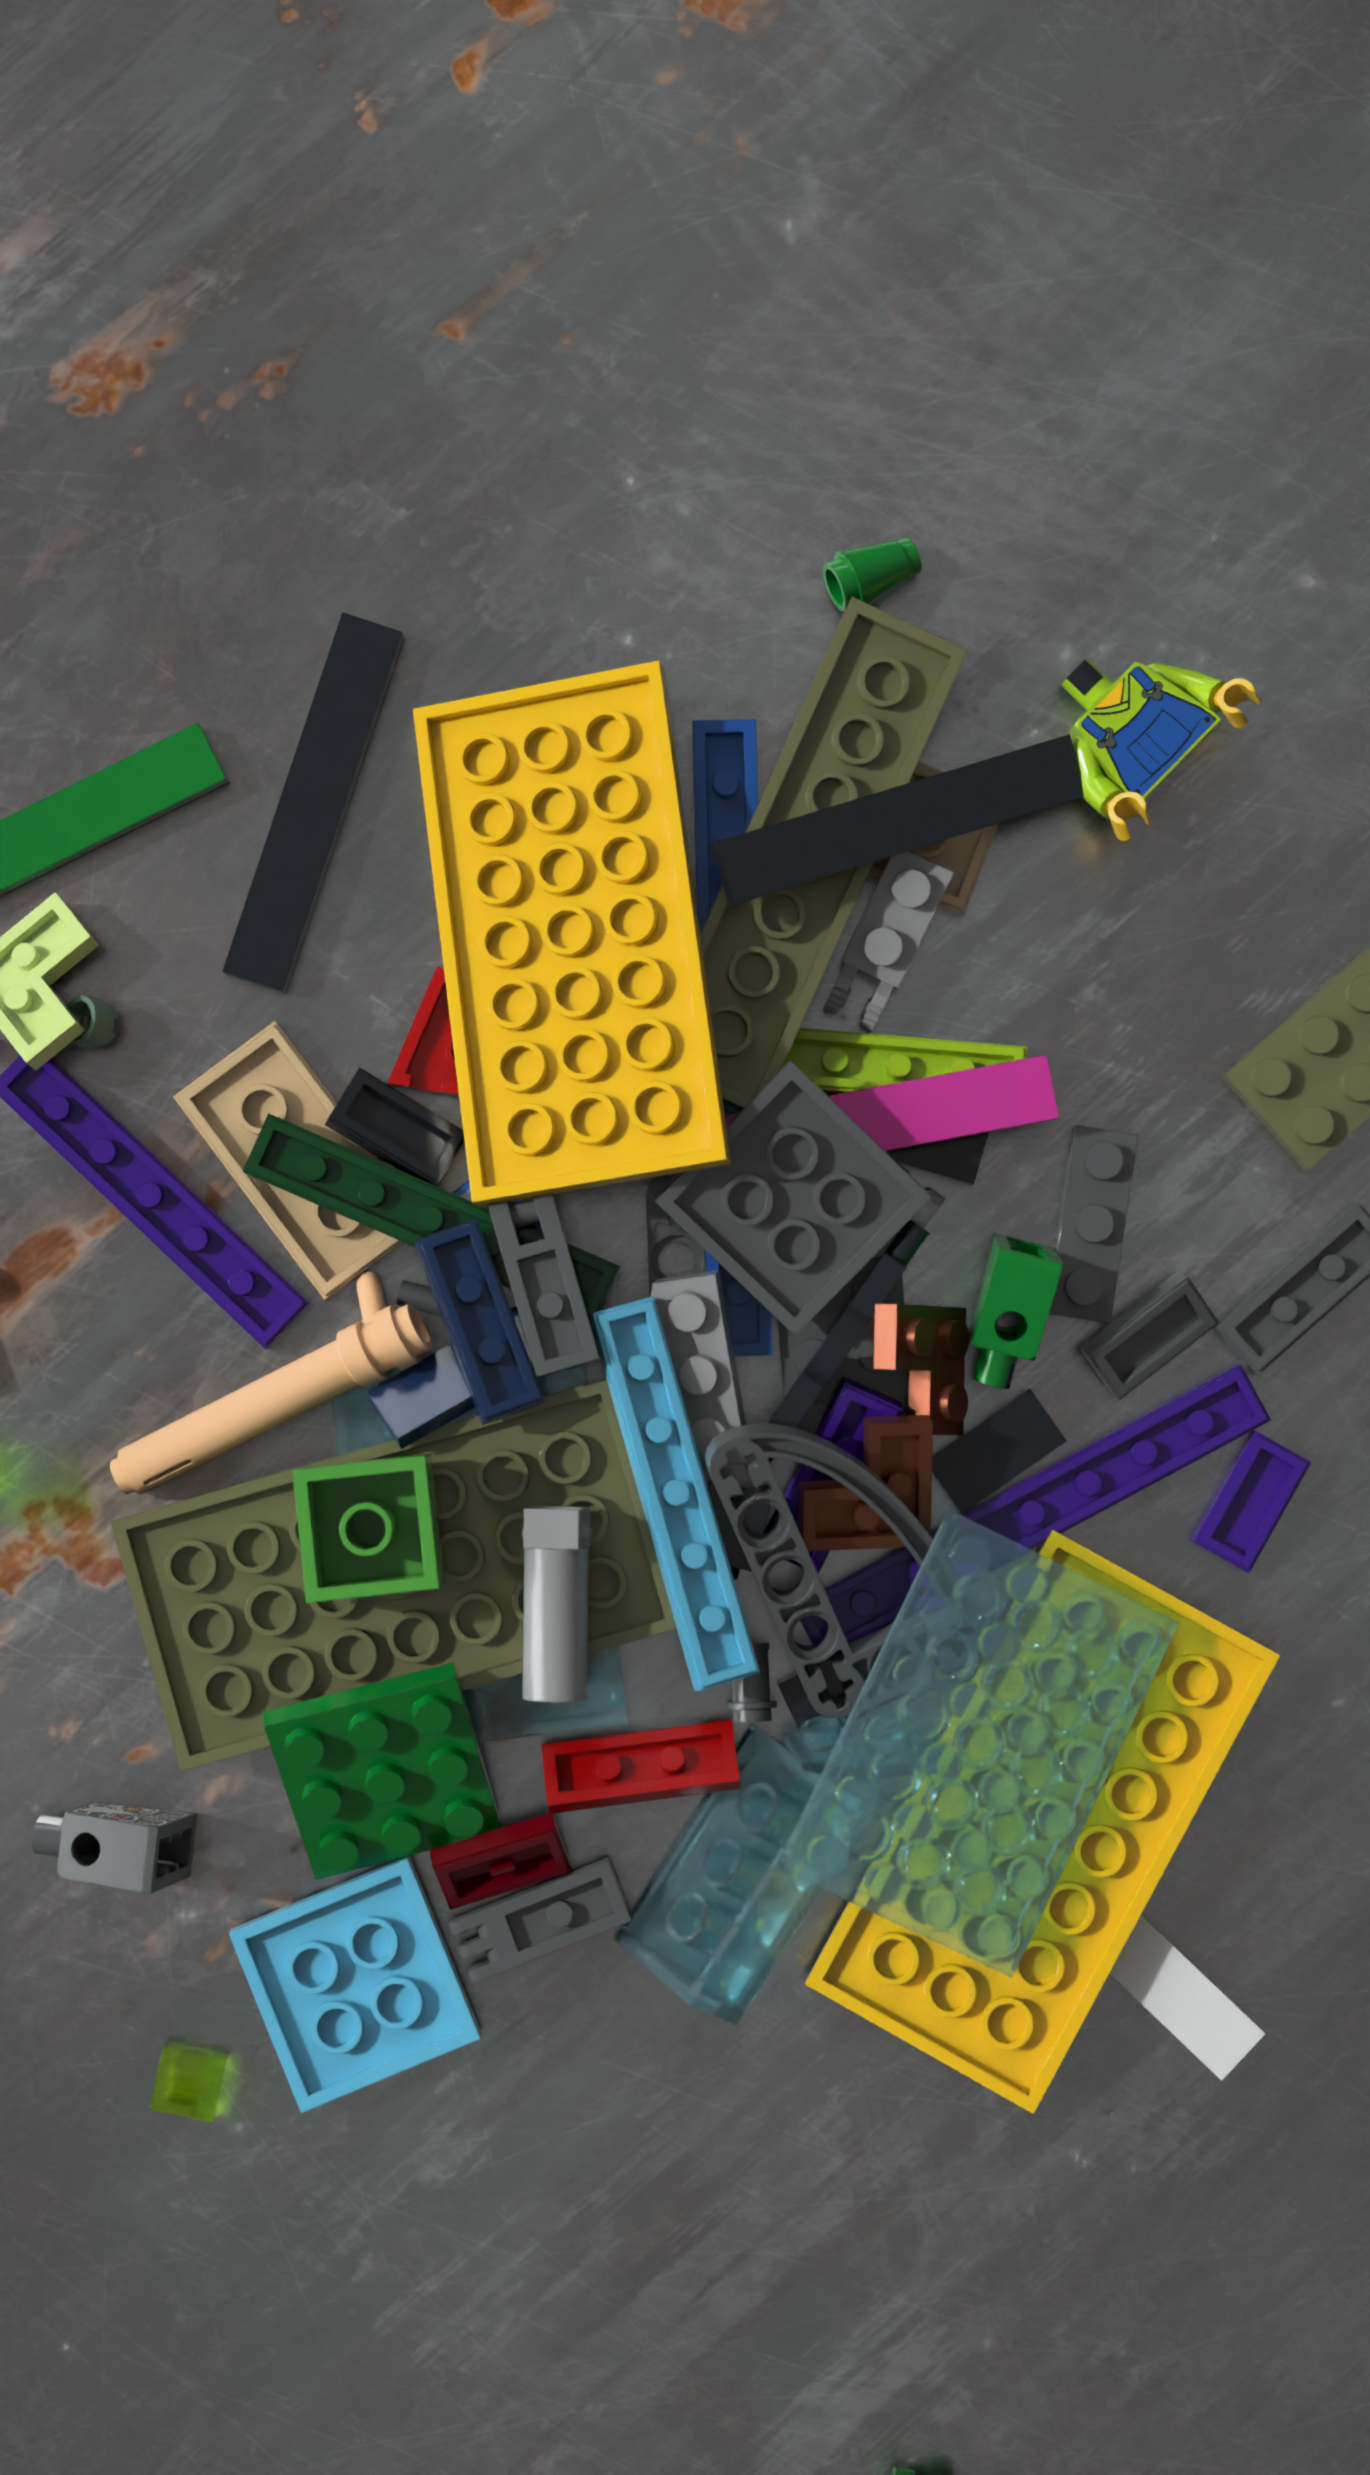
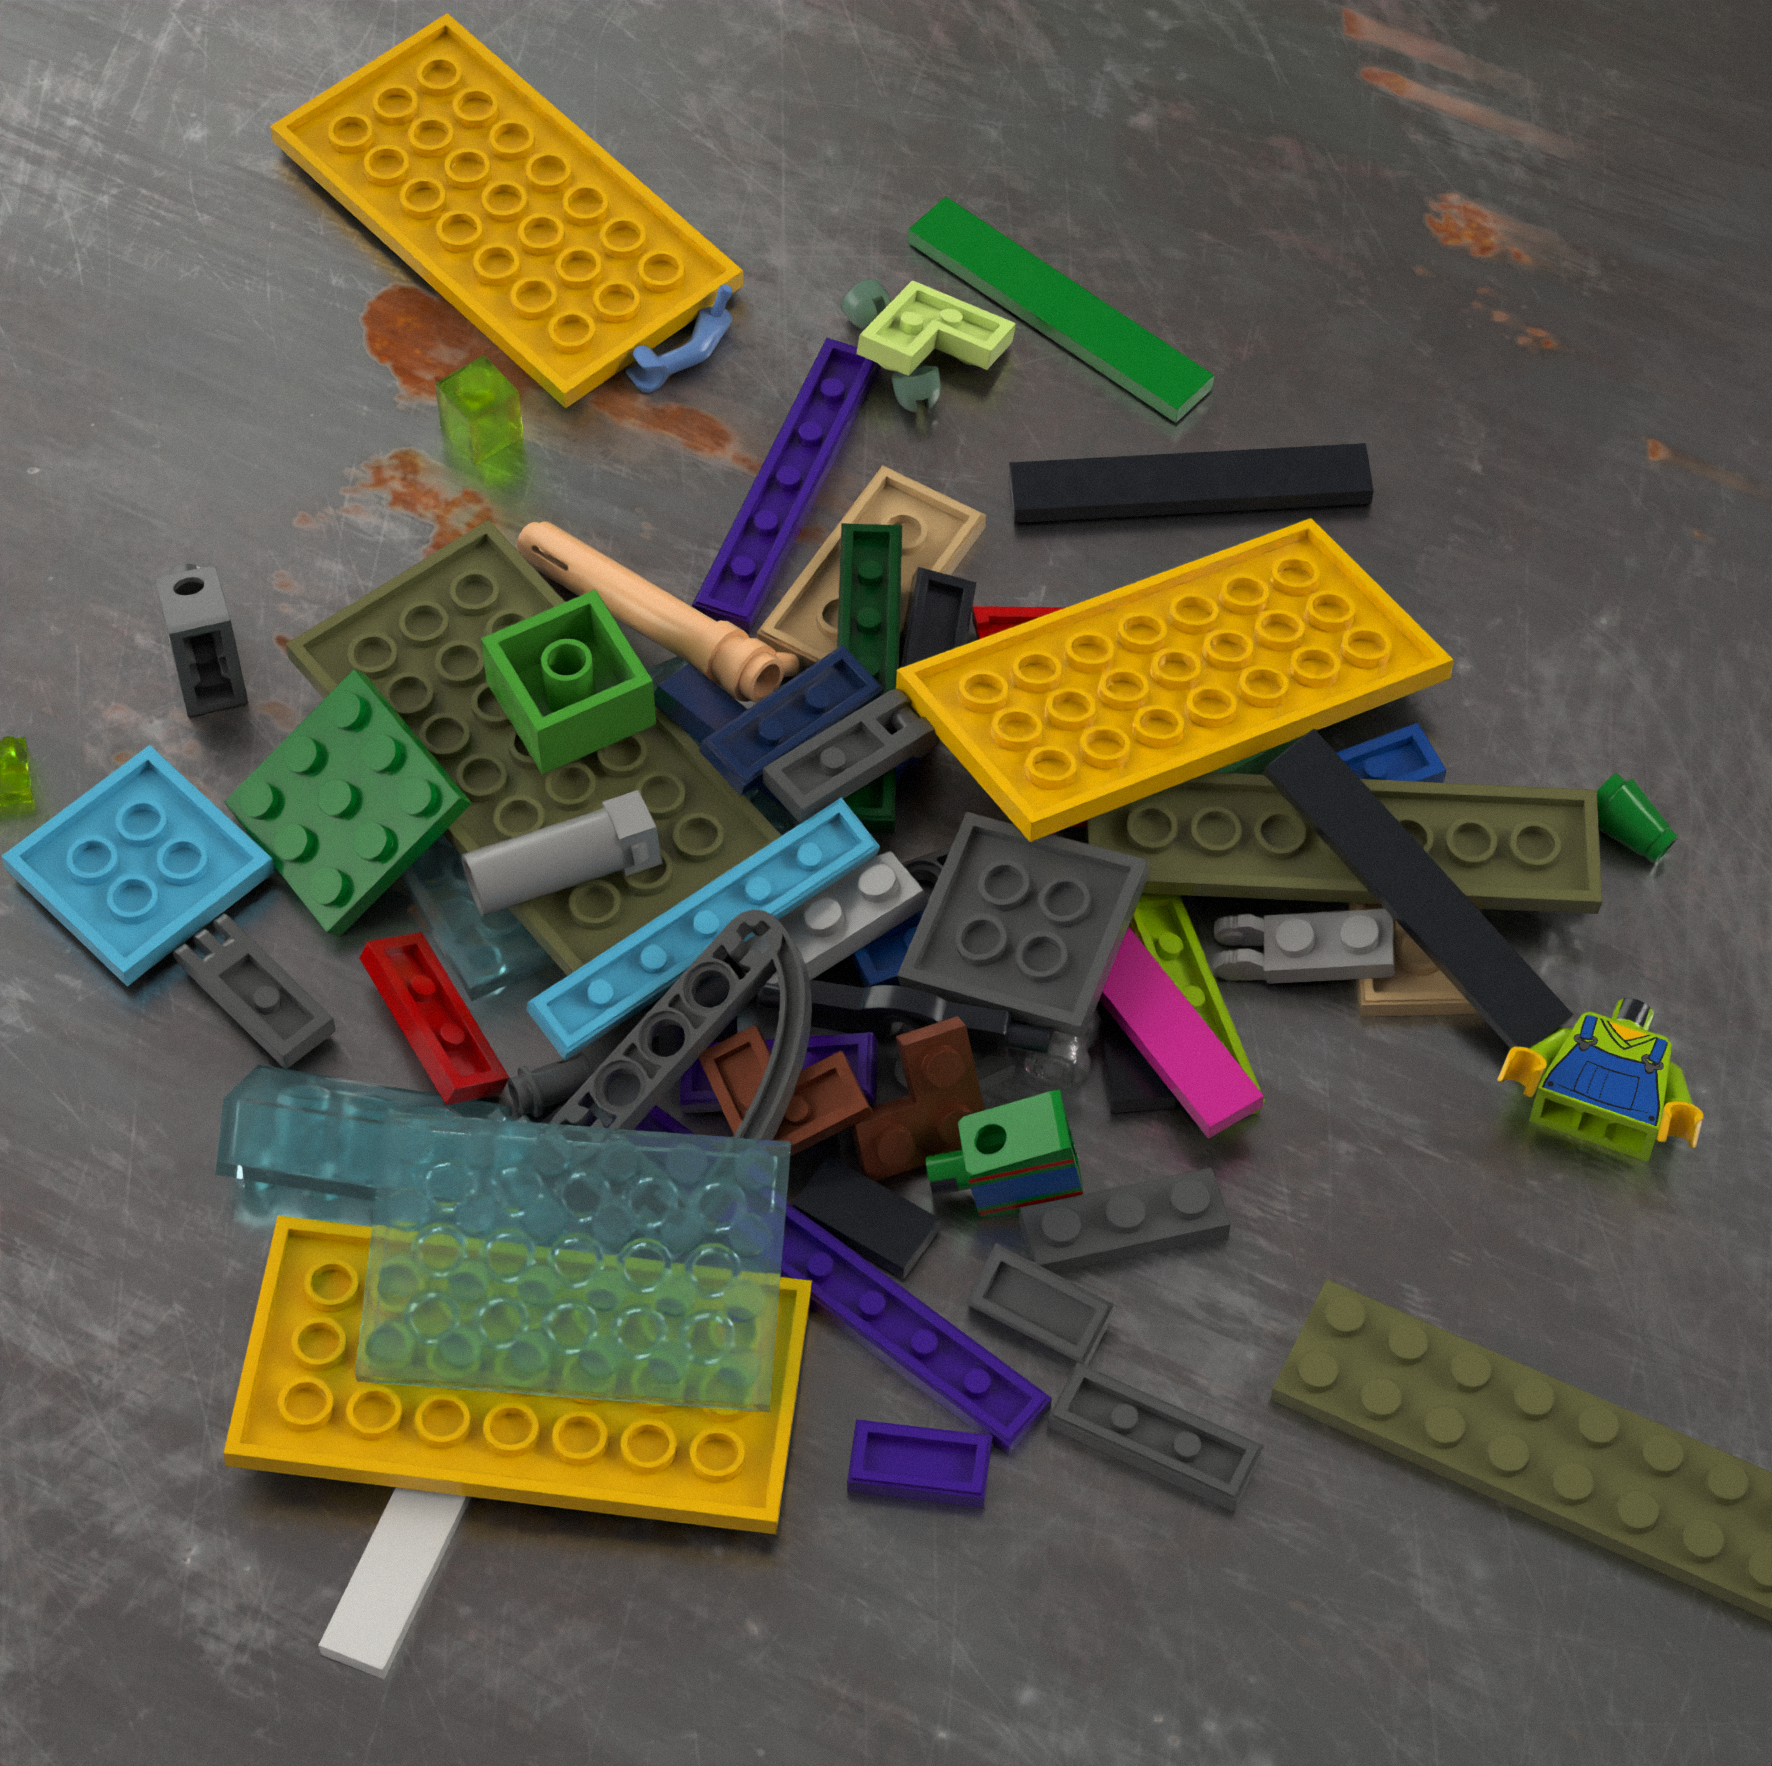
camera: 70 degrees right, 30 degrees down
dark red tile [430,1812,573,1910] -> none

